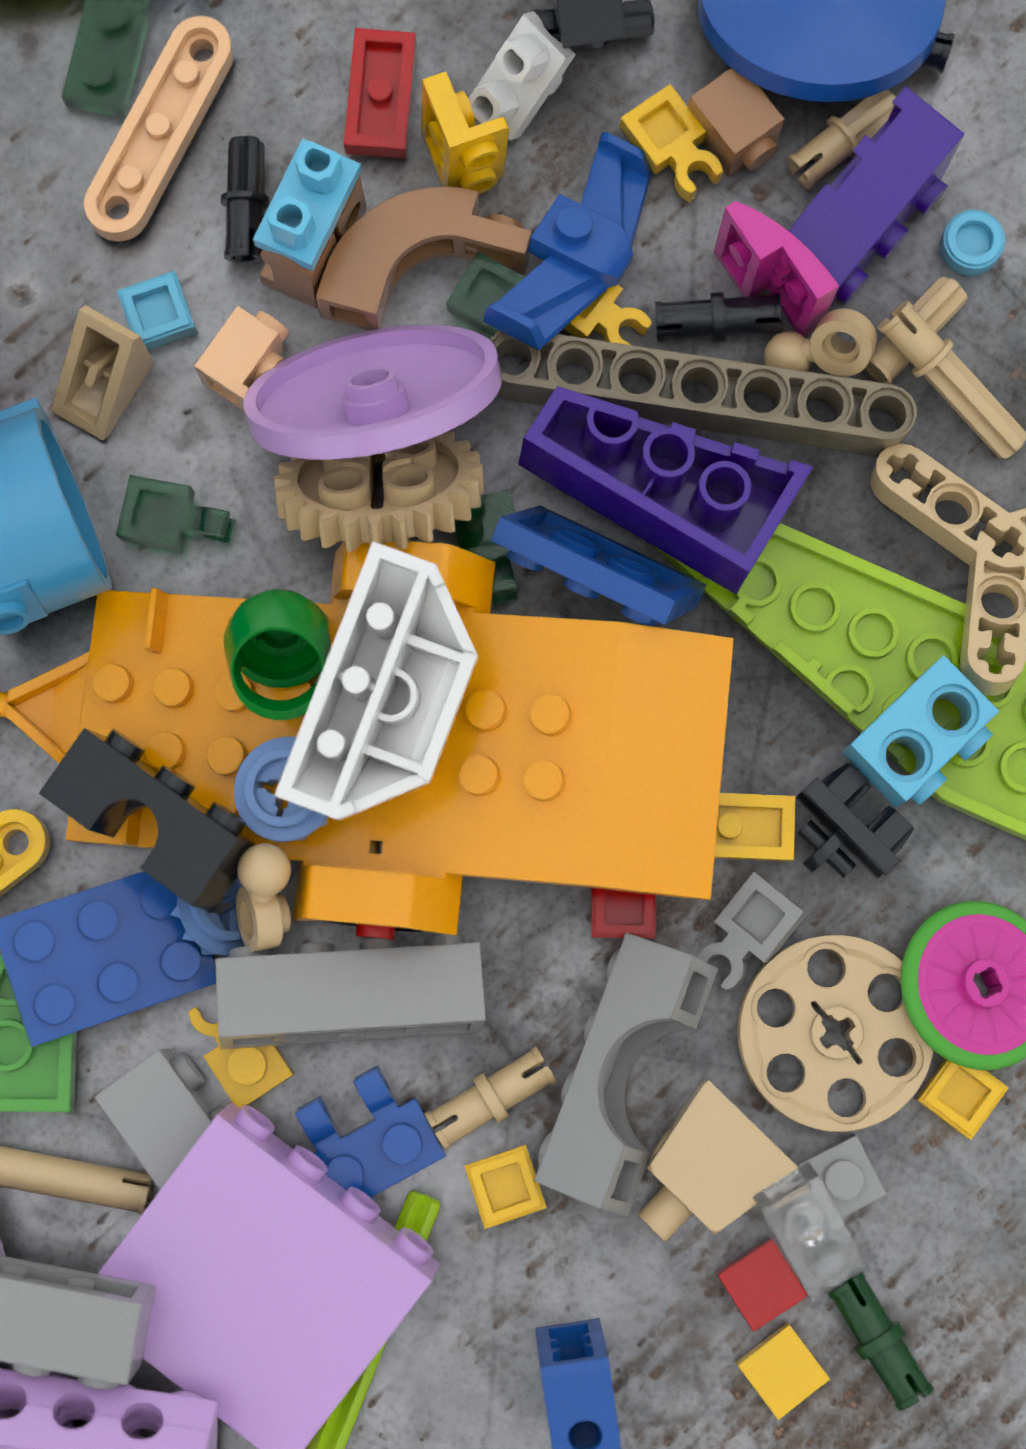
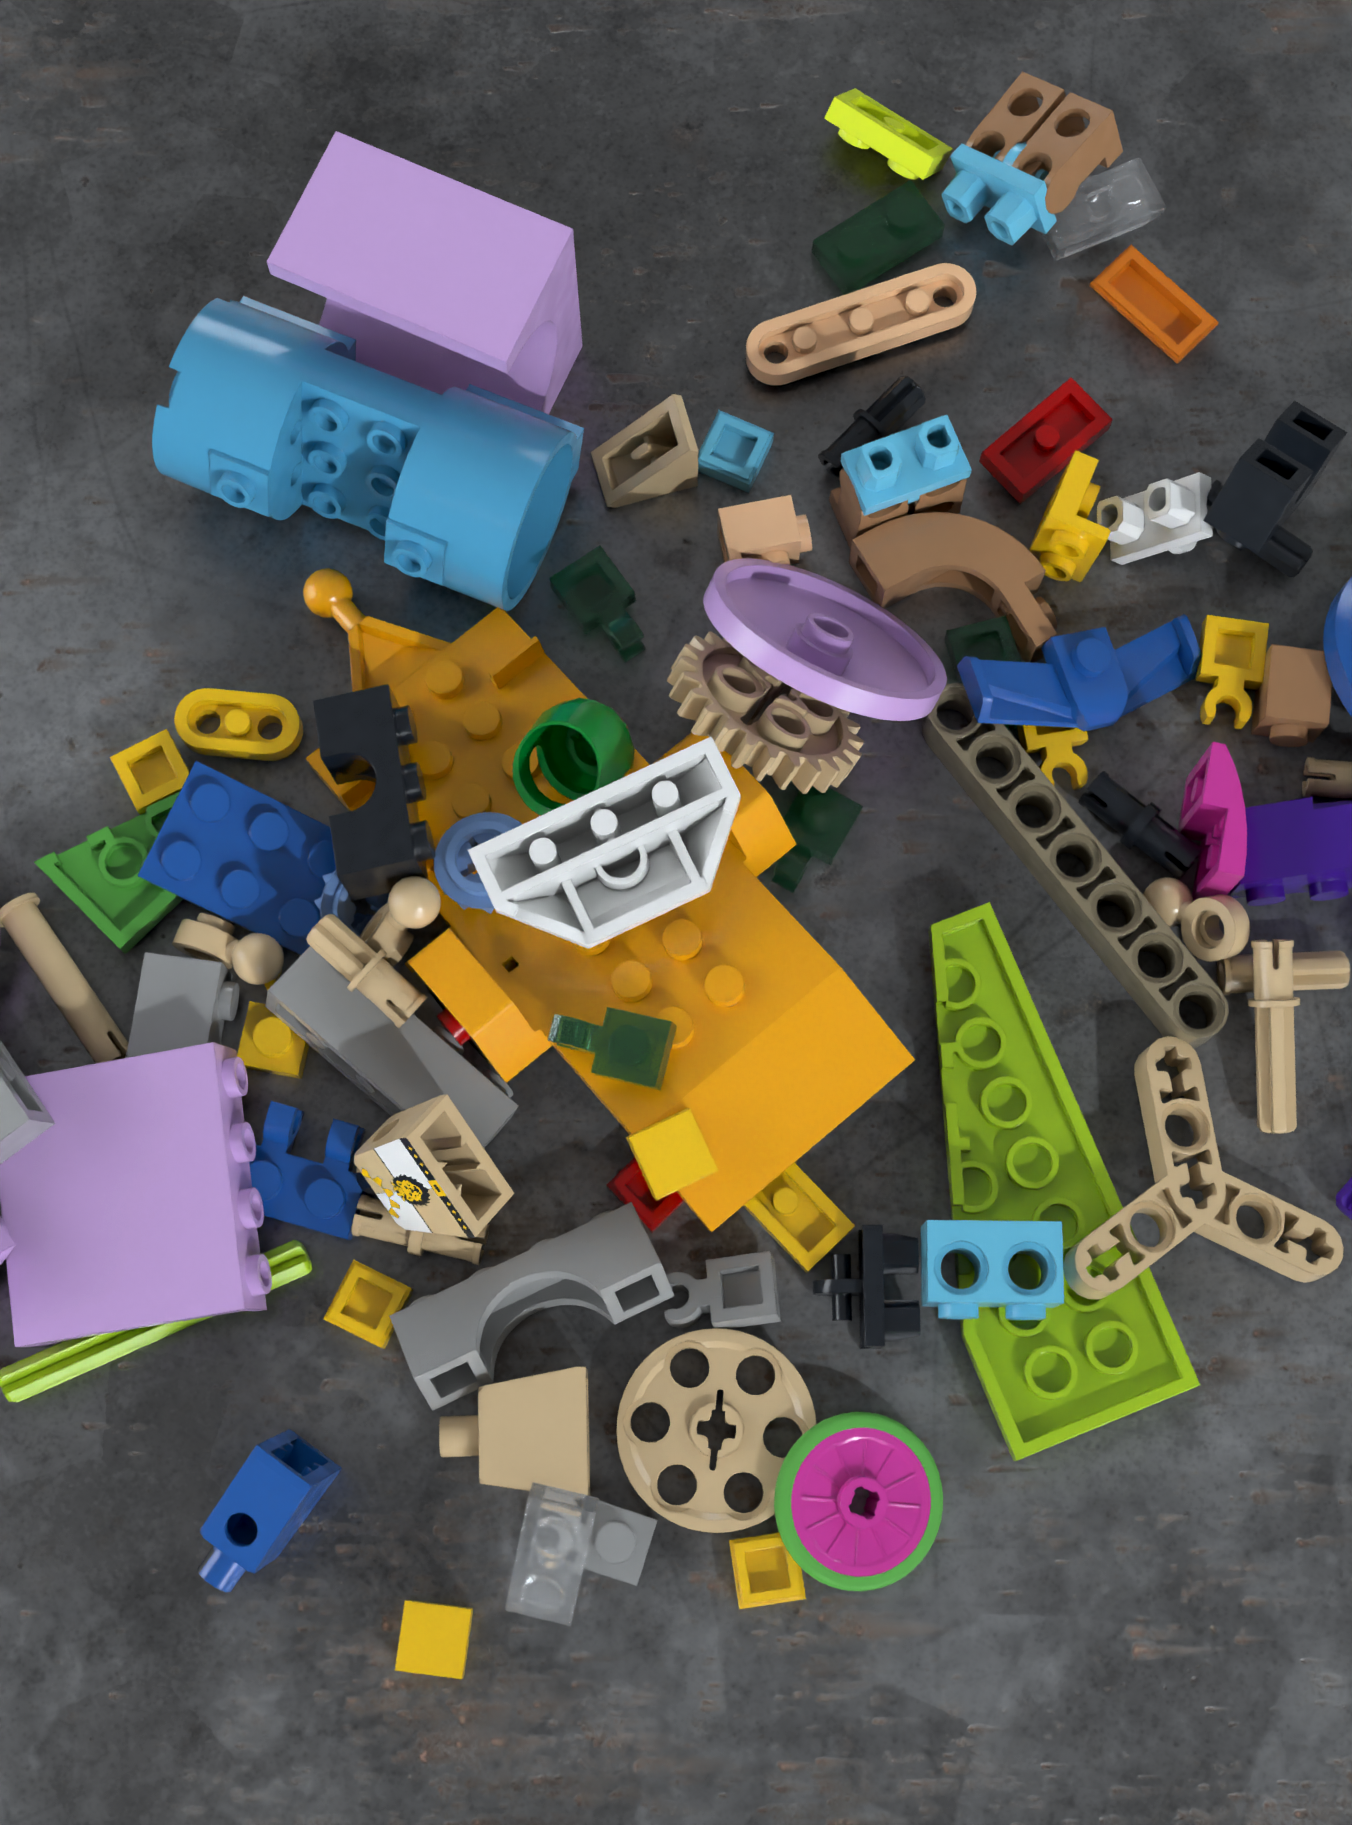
camera: 45 degrees right, 5 degrees down
blue plate [490,505,707,627] -> none
dark purple wedge [518,386,813,595] -> none
red tile [715,1237,808,1332] -> none
dark green pin [827,1271,935,1411] -> none
none -> tan plate [172,913,284,985]
none -> tan axle [306,914,428,1028]
none -> tan torso [354,1094,514,1238]
none -> clear green plate [548,1007,677,1091]
none -> yellow tile [626,1108,719,1200]

